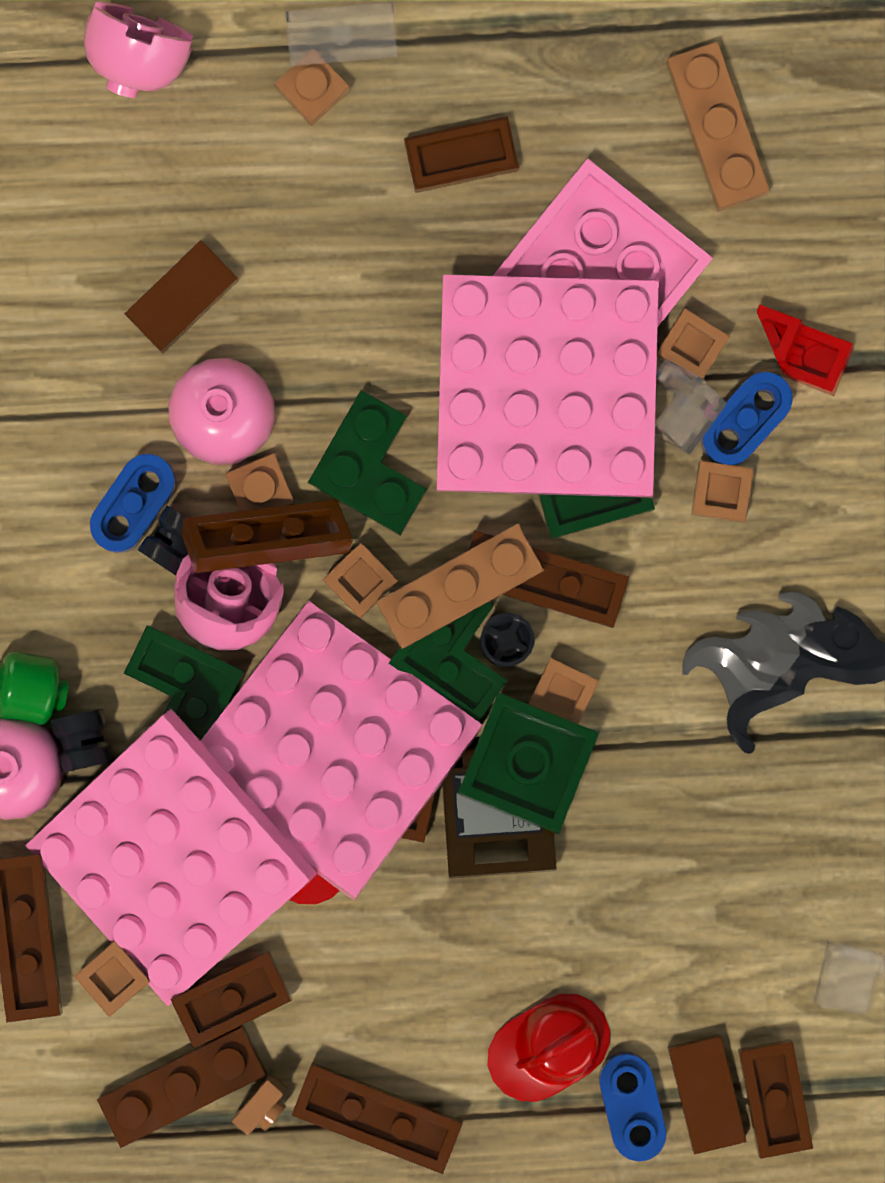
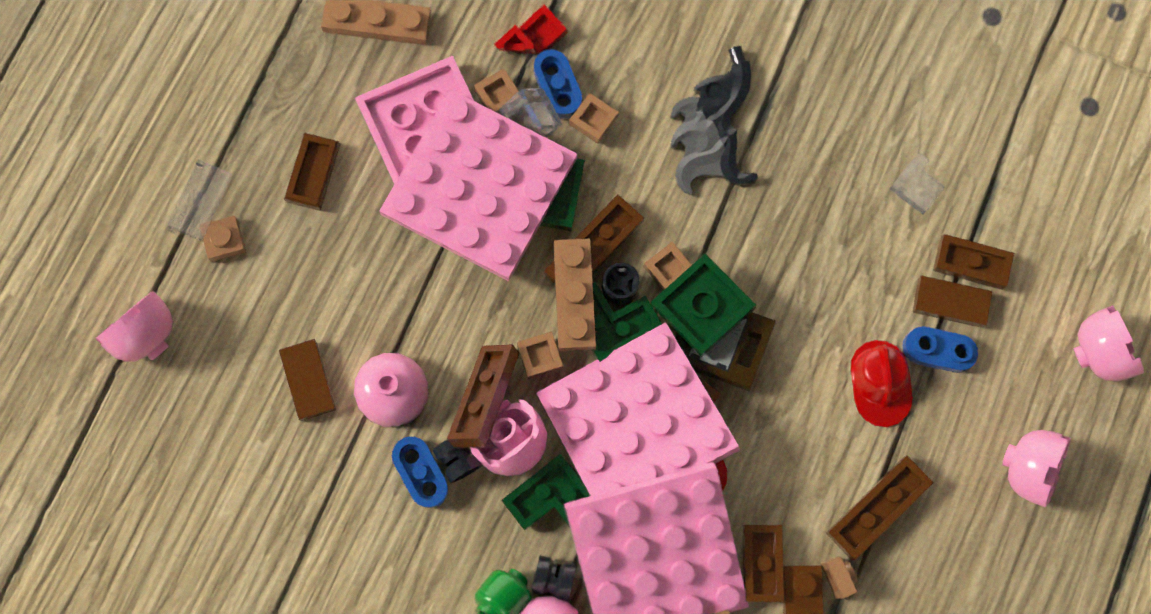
camera: 70 degrees left, 10 degrees down
medium nougat plate [225,453,296,511] -> none
dark green plate [308,390,427,536] -> none

